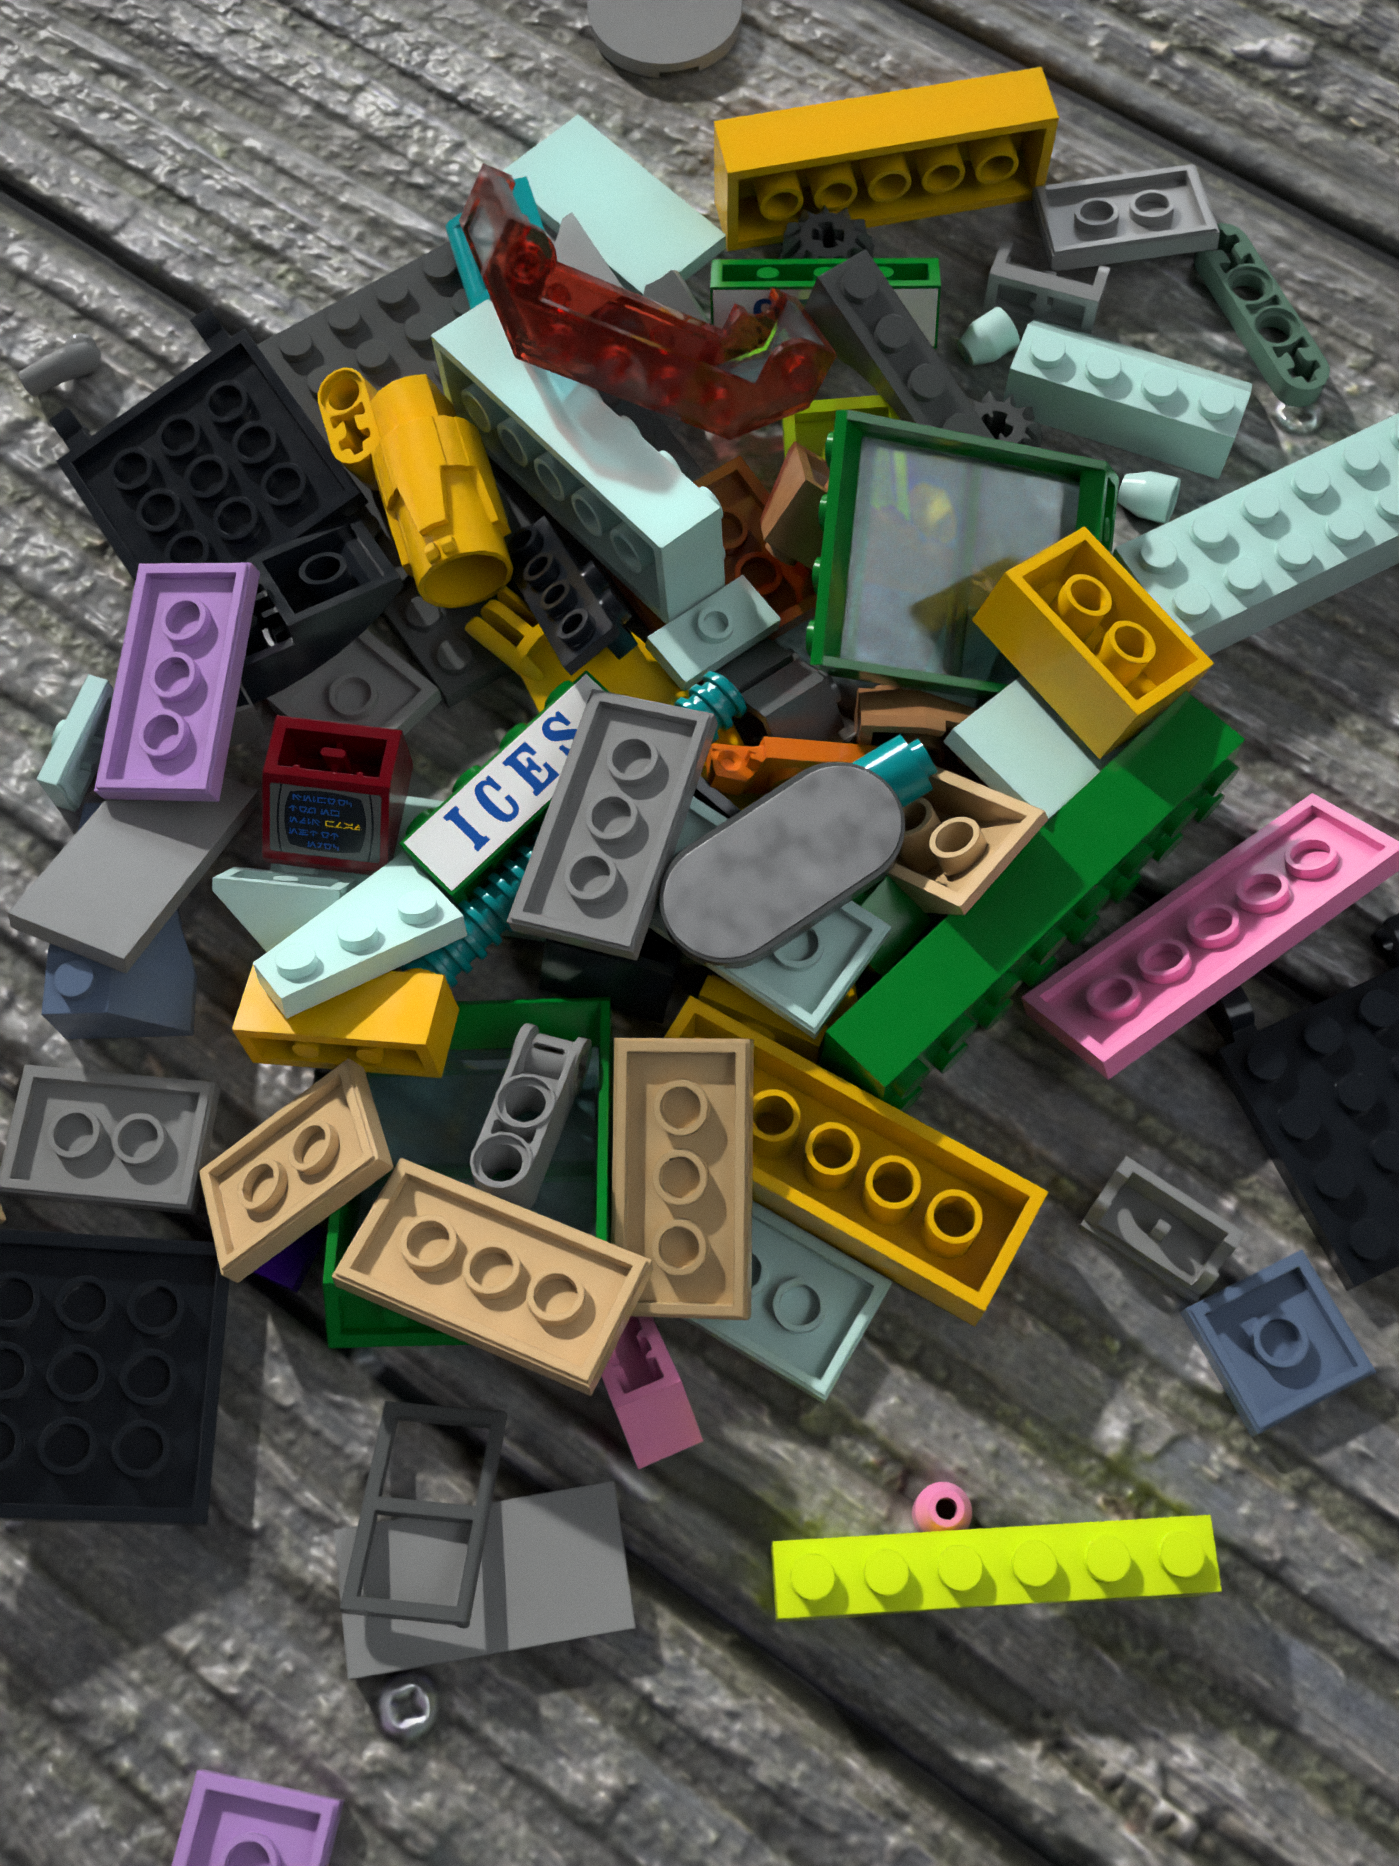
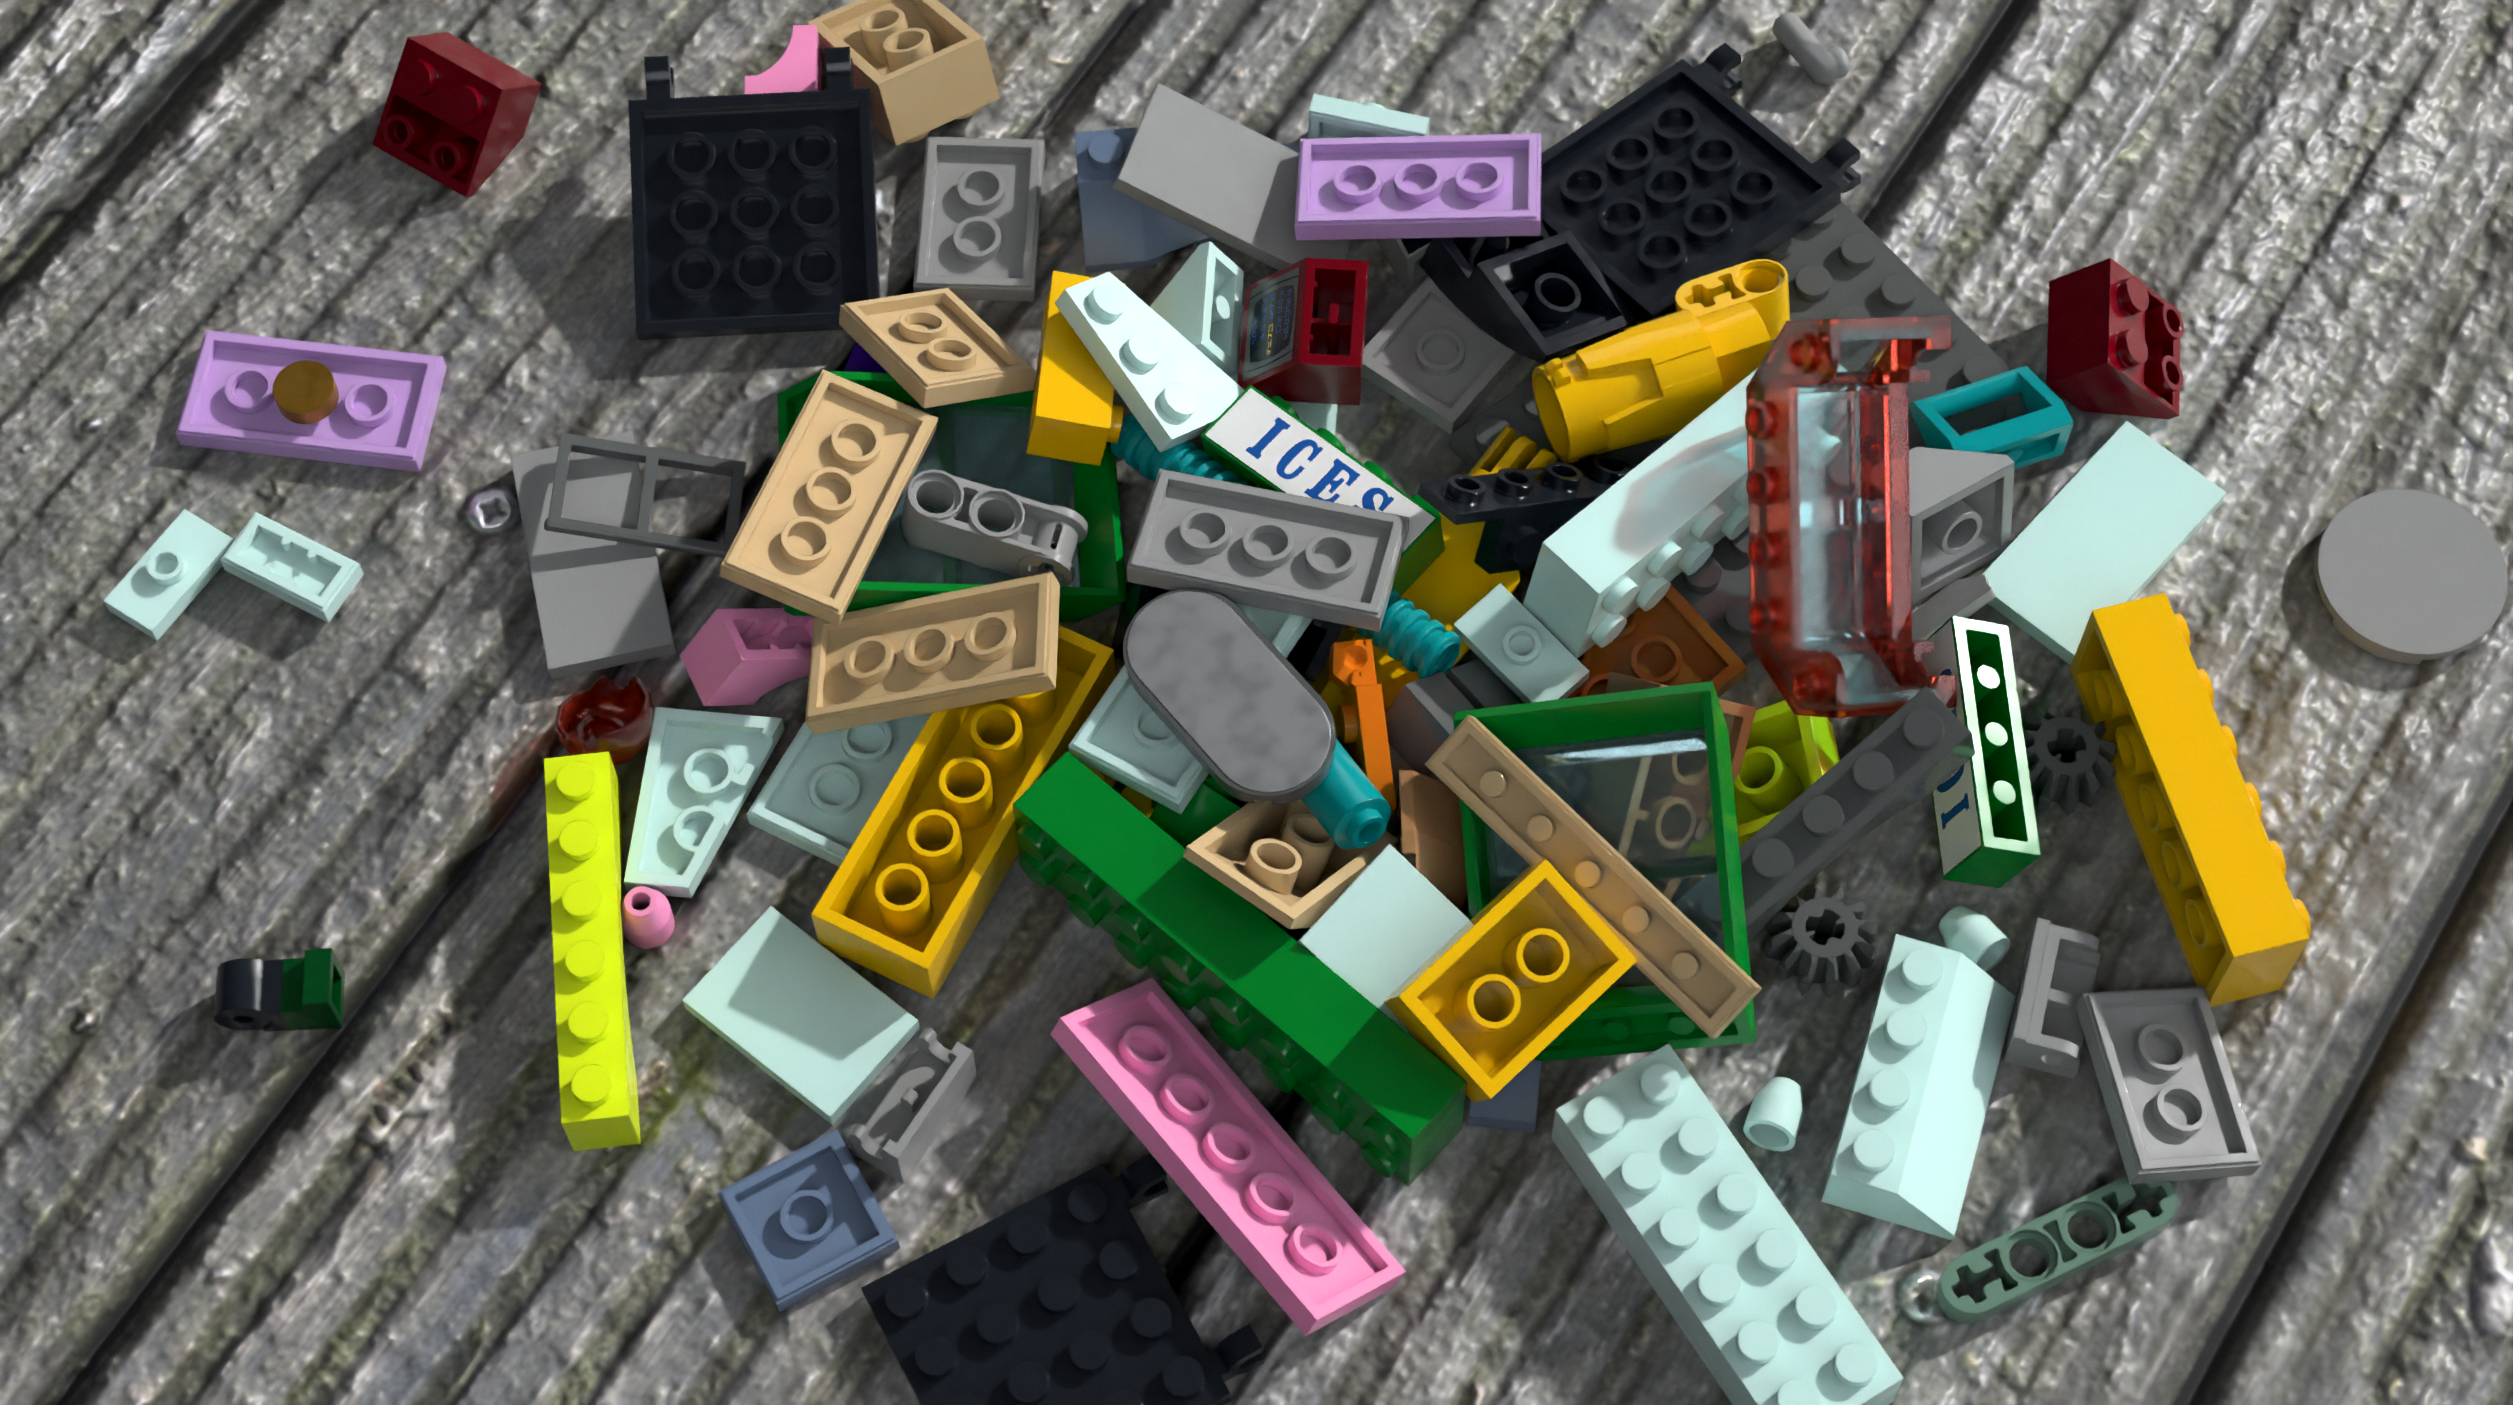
camera: 85 degrees right, 5 degrees down
none -> clear red hair [555,676,654,766]
none -> light aqua wing [624,707,785,898]
none -> light aqua tile [682,906,920,1125]
none -> tan tile [1425,715,1762,1038]
none -> dark red slope [2046,258,2184,419]

